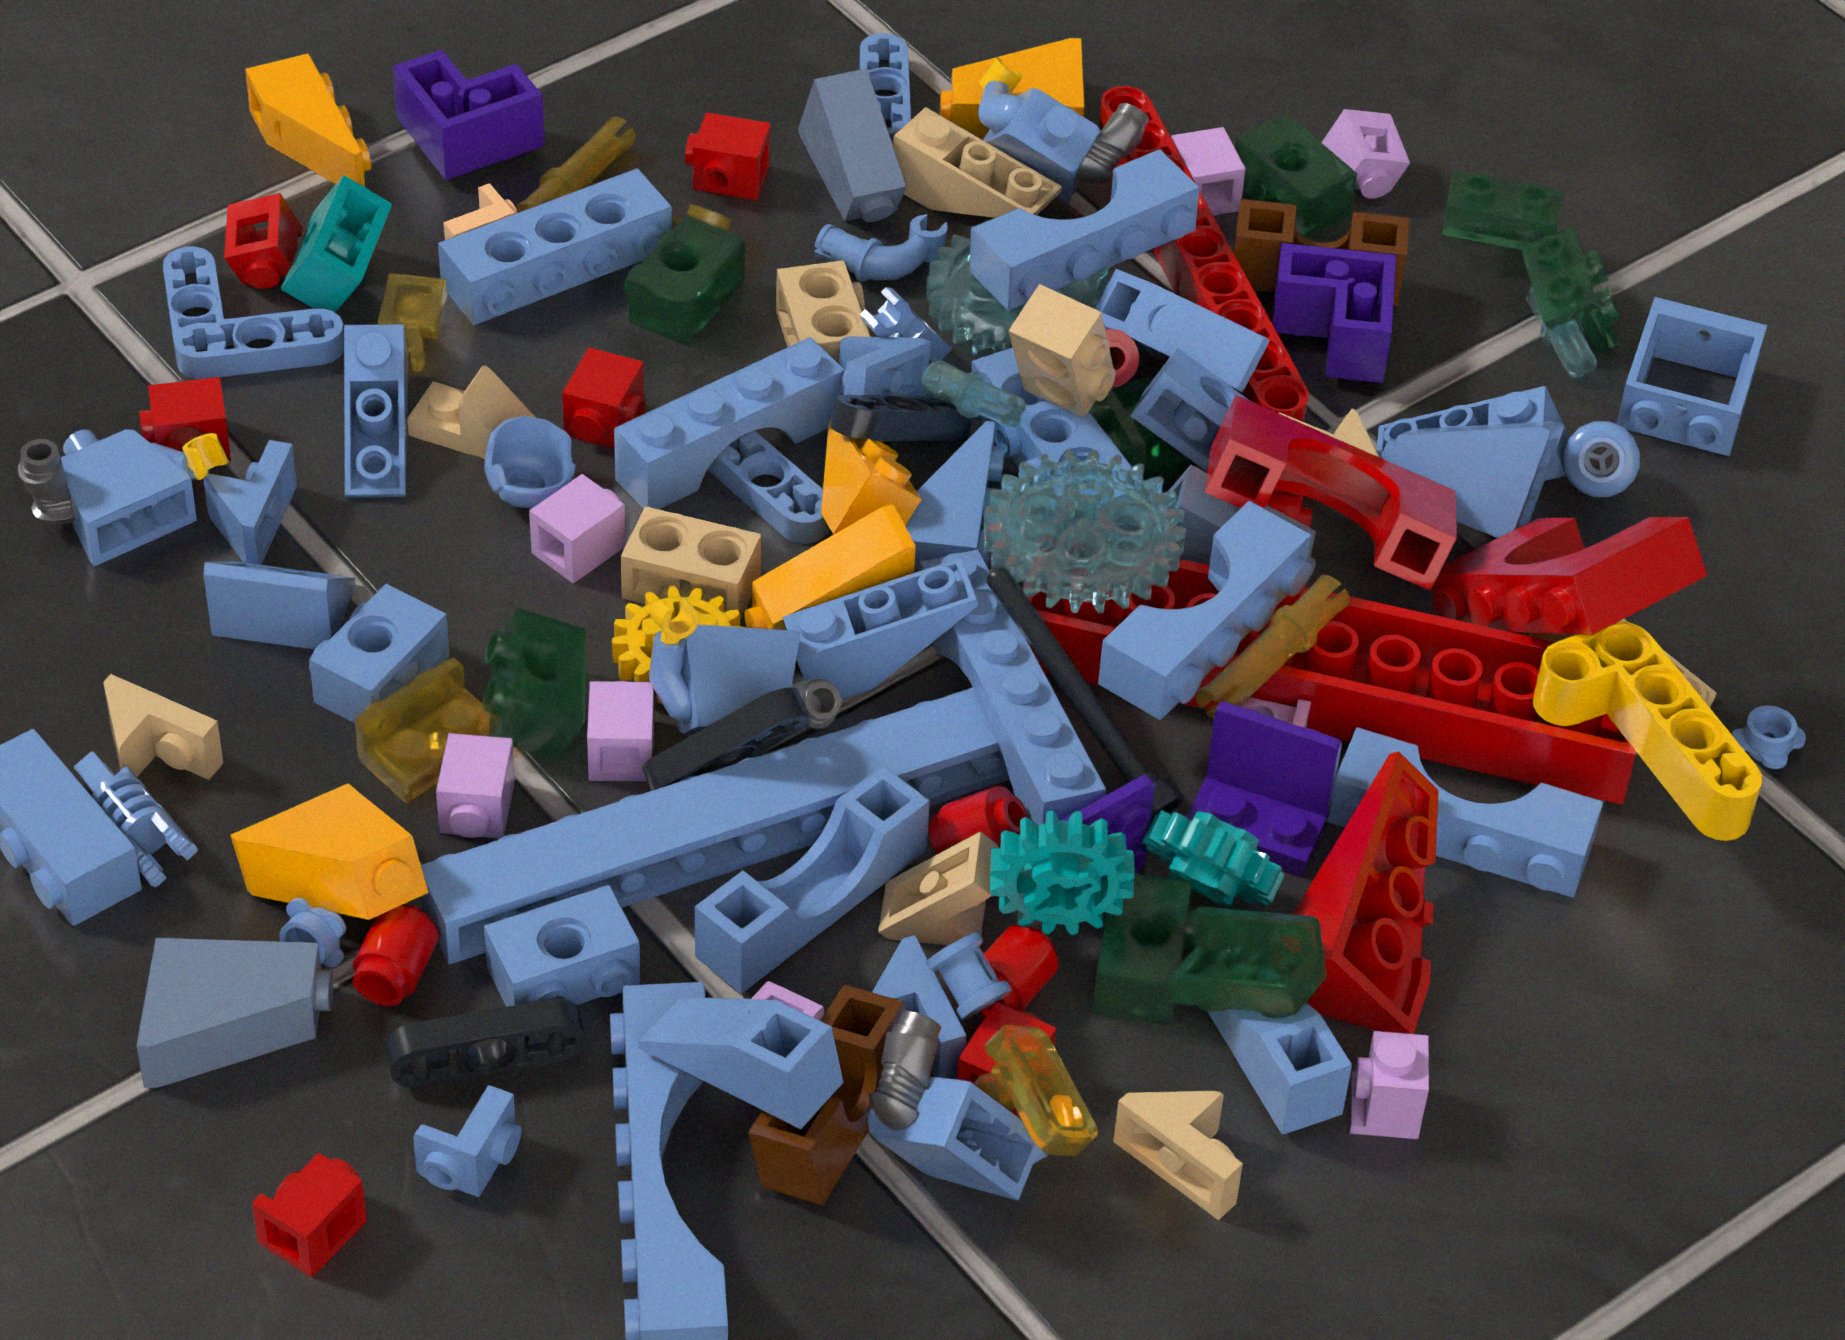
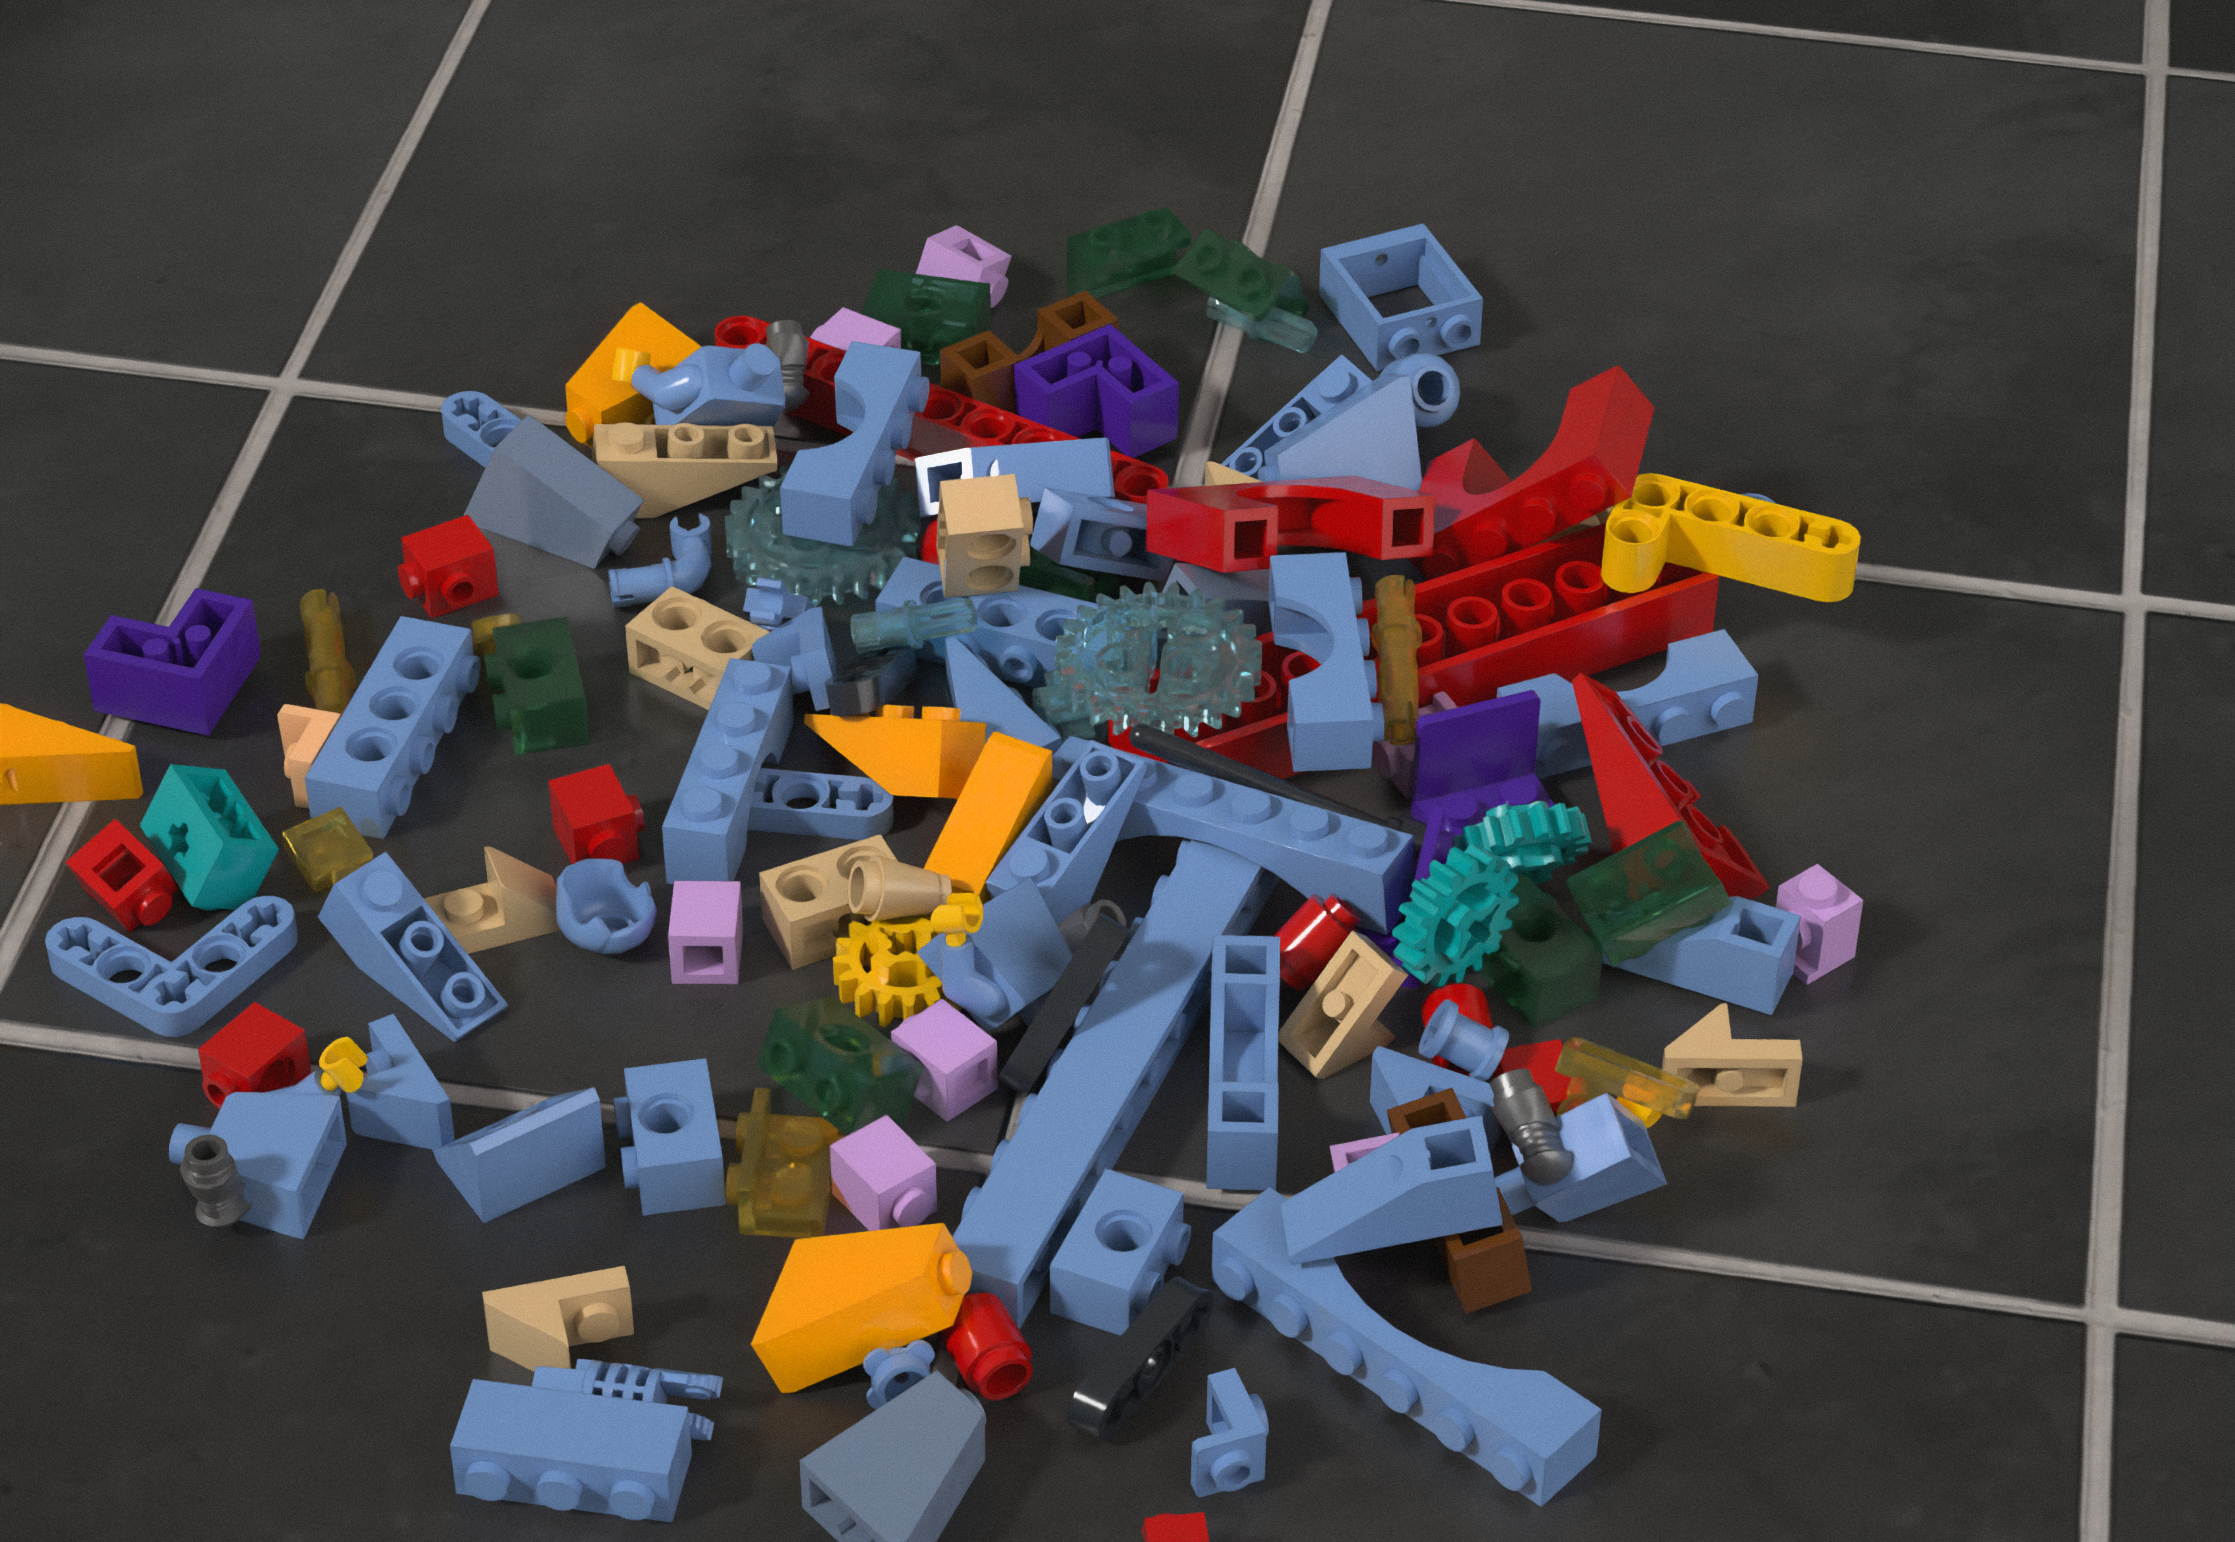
camera: 40 degrees left, 5 degrees down
none -> tan cone [848,855,952,921]

